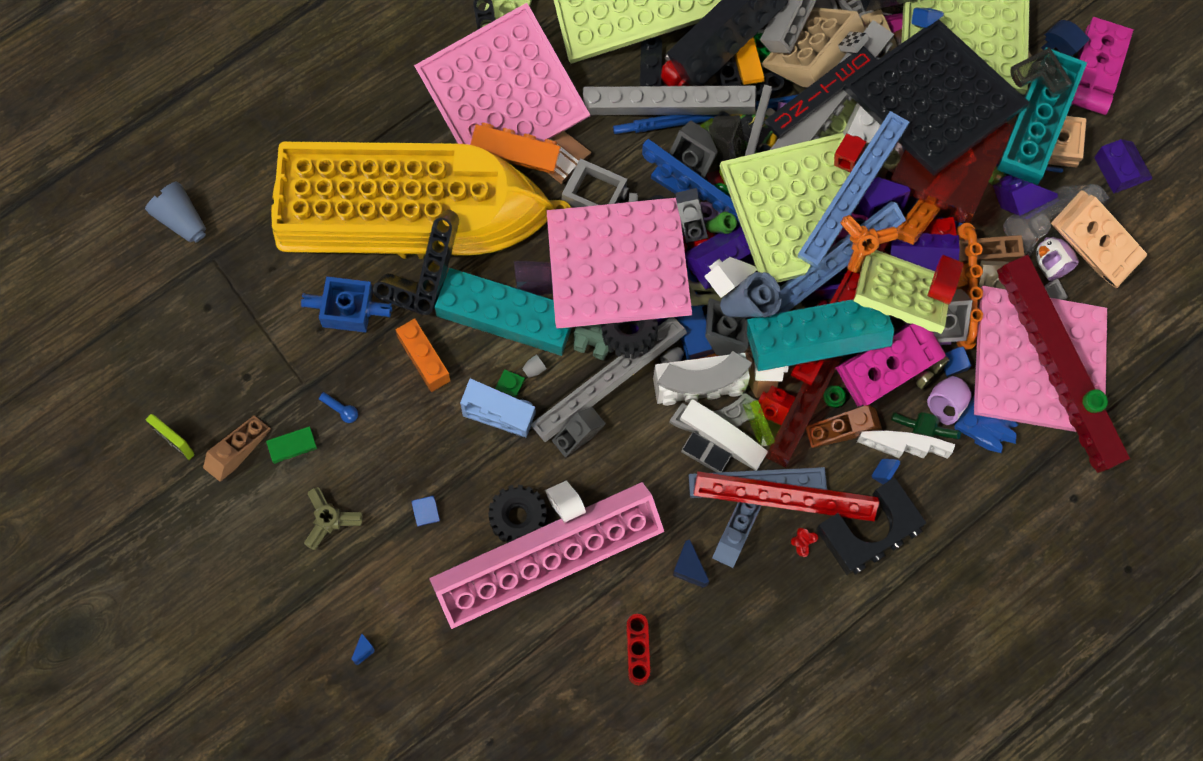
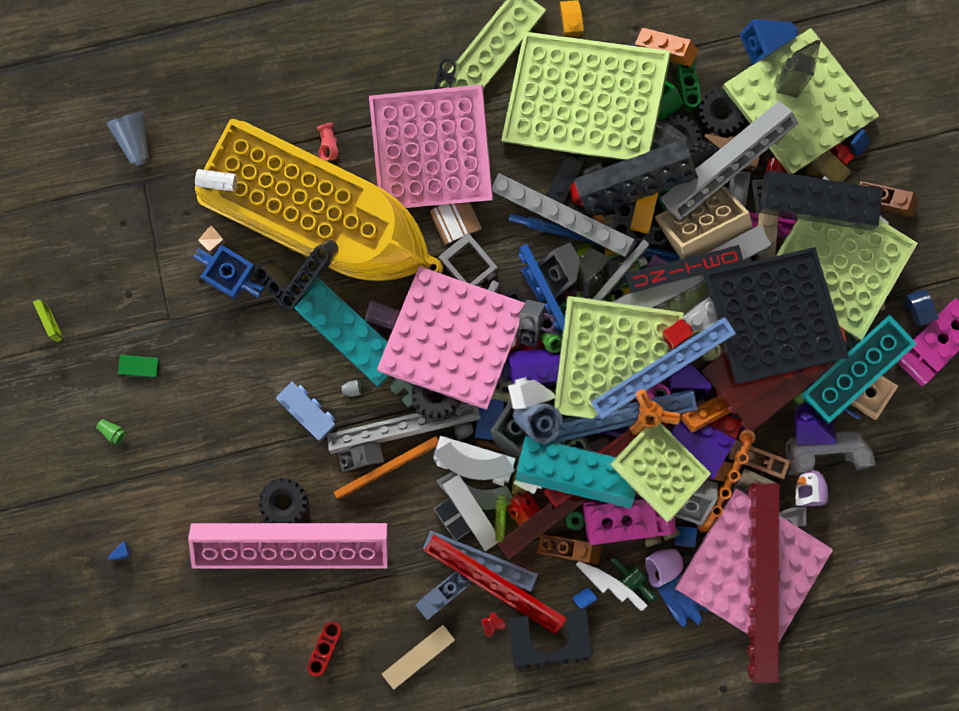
camera: 30 degrees right, 10 degrees up
medium nougat slope [203,416,271,482] -> none
olive bush [304,487,363,550] -> none
blue bar [319,392,358,423] -> none
orange brick [395,319,450,392] -> none
slope [411,496,440,527] -> none
orange brick [470,122,561,175] -> none
green plate [495,369,525,398] -> none
white beam [545,481,586,523] -> none
dark blue slope [673,539,709,588] -> none
light grey tile [838,32,869,53] -> none
blue slope [911,7,944,28] -> none
red beam [927,254,964,305] -> none
clear smoke brick [1010,47,1072,97] -> none
light nougat hinge [1051,190,1147,288] -> none
green tile [1083,389,1108,413] -> none
dark purple slope [1094,139,1153,194] -> none
none -> bright green cone [96,419,126,445]
none -> white axle [195,169,237,191]
none -> light nougat slope [199,226,225,254]
none -> coral connector [317,123,338,161]
none -> orange tile [334,436,439,500]
none -> tan tile [382,625,455,690]

